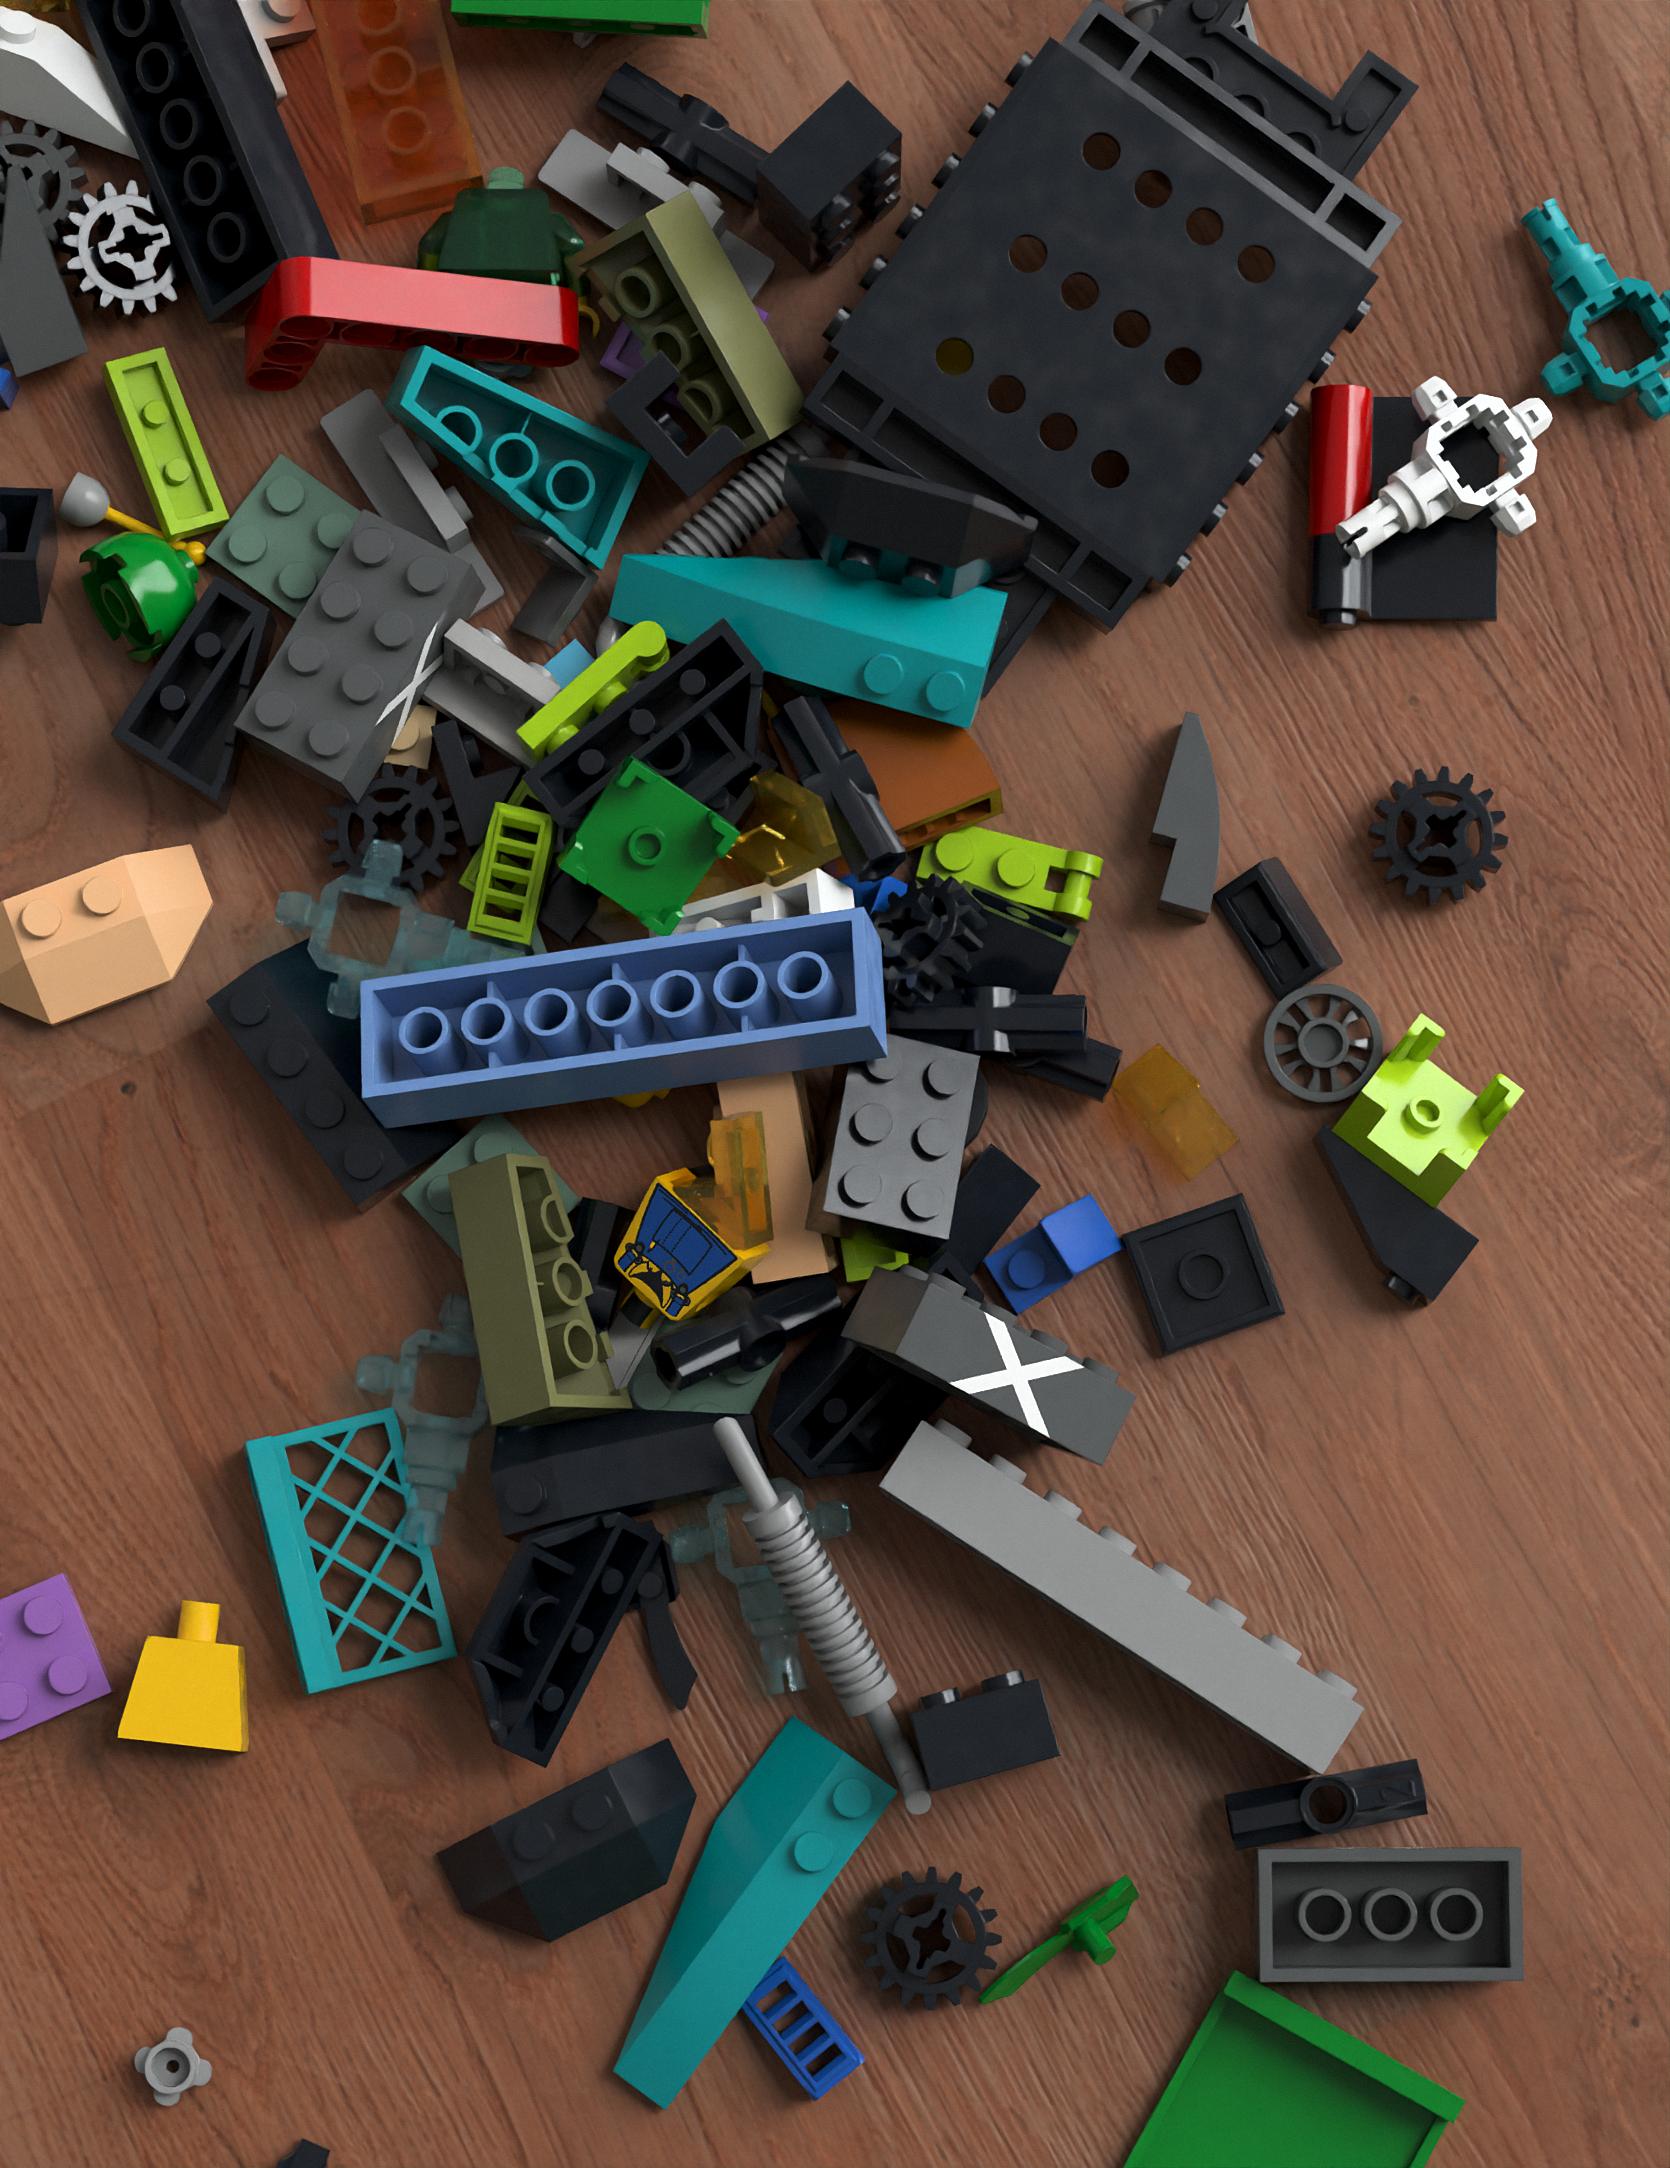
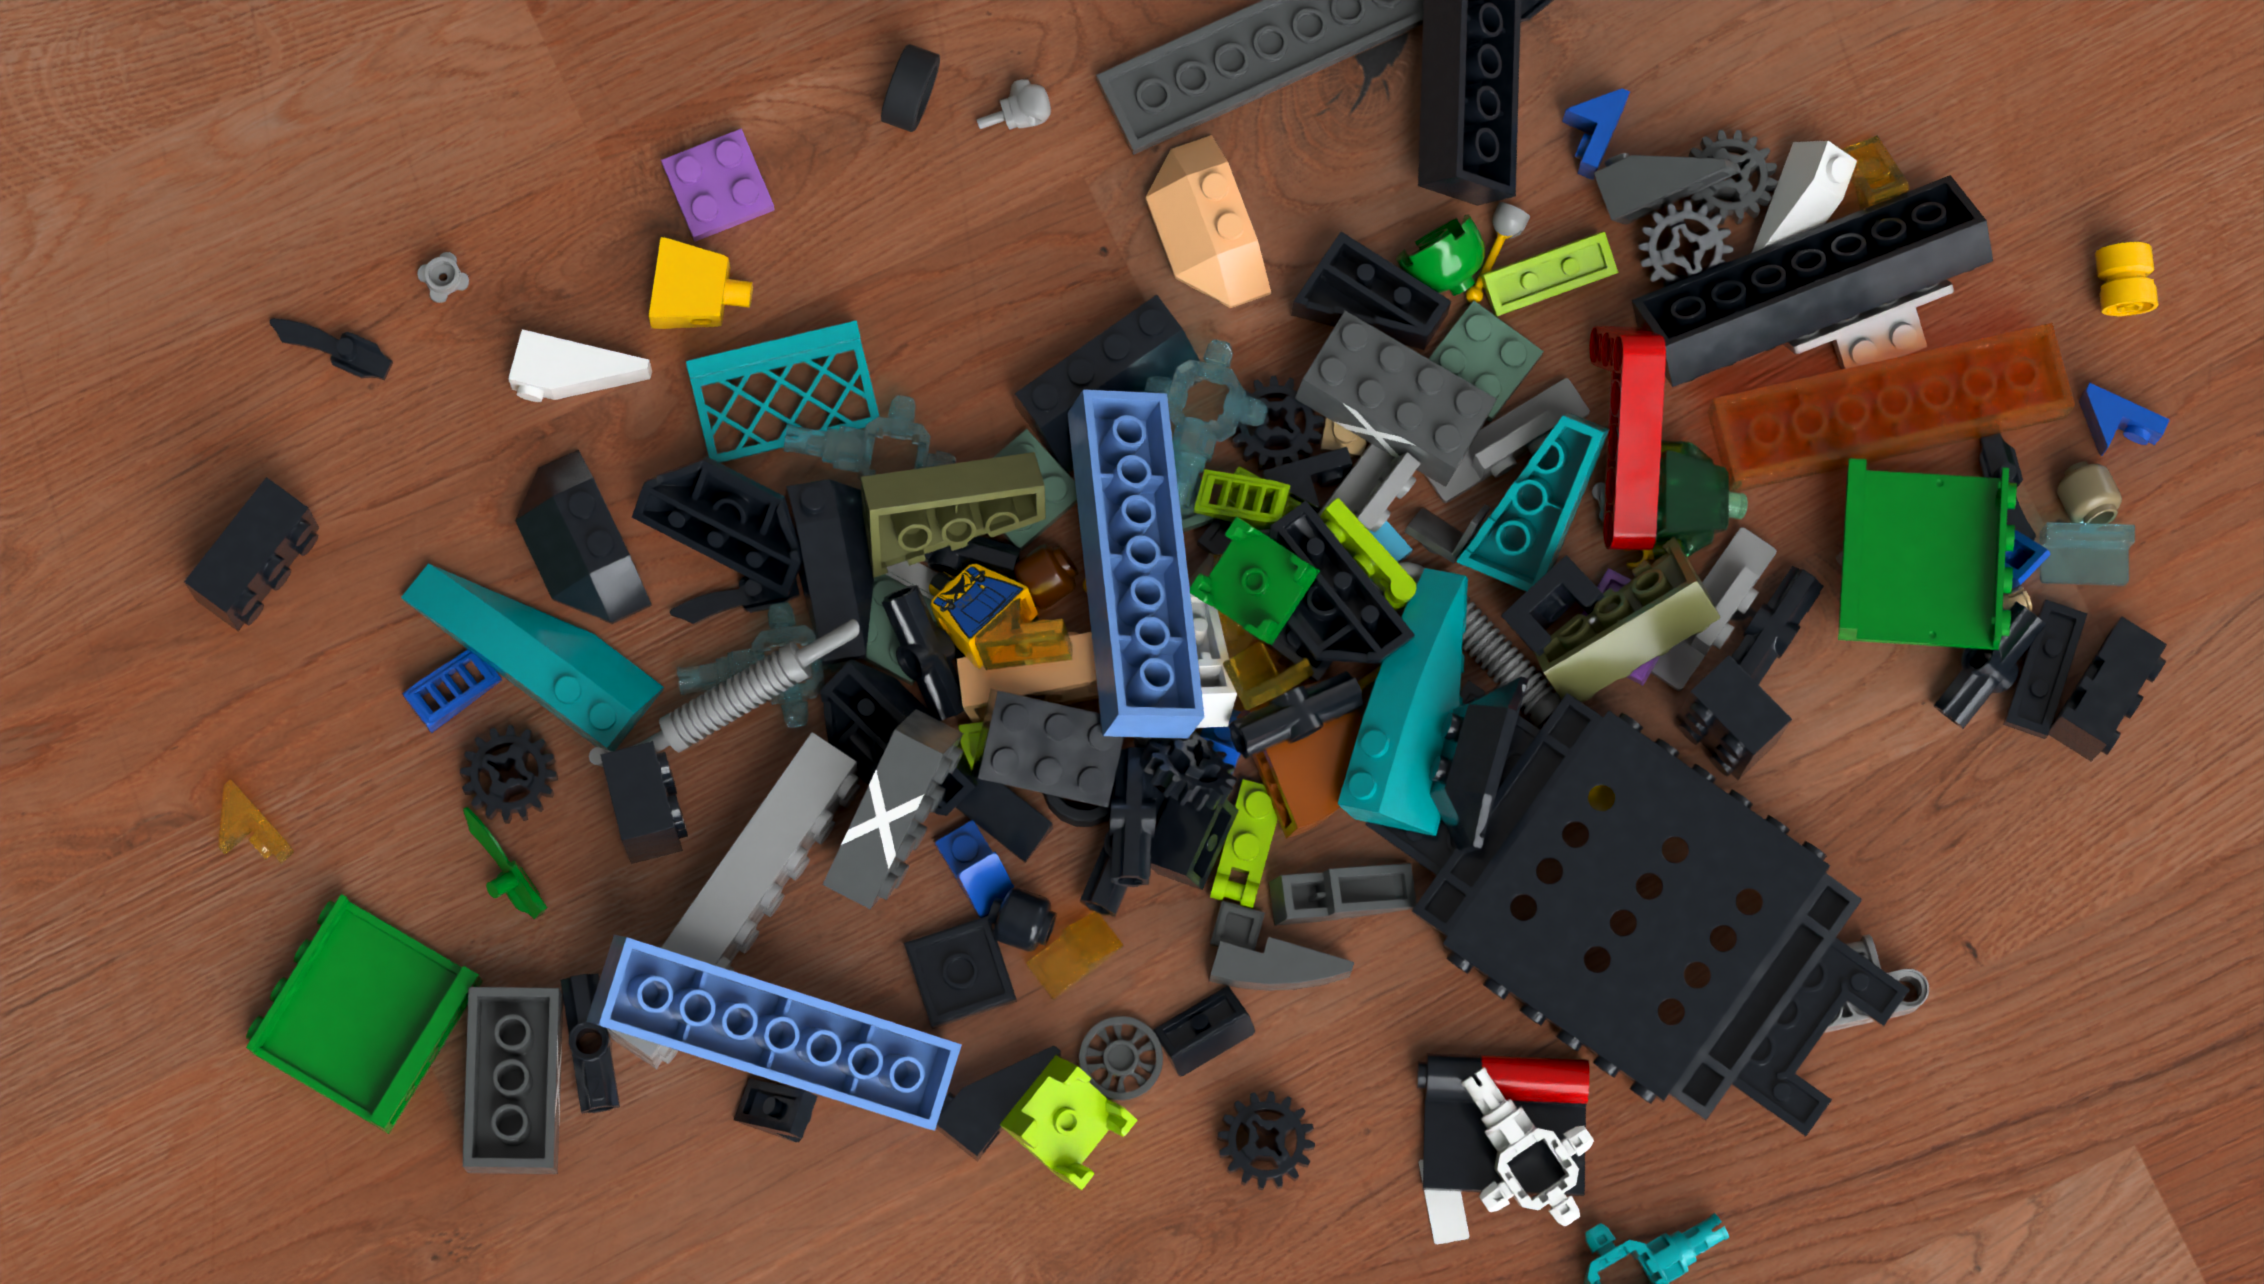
camera: 85 degrees right, 5 degrees down
none -> white slope [508,329,652,402]
none -> medium blue brick [586,935,962,1131]
none -> black slope [734,1078,818,1143]
none -> black head [988,887,1057,952]
none -> reddish brown head [1013,544,1079,610]
none -> dark grey tile [1210,901,1265,951]
none -> dark grey slope [1269,863,1417,926]
none -> white sticker [1419,1159,1469,1245]

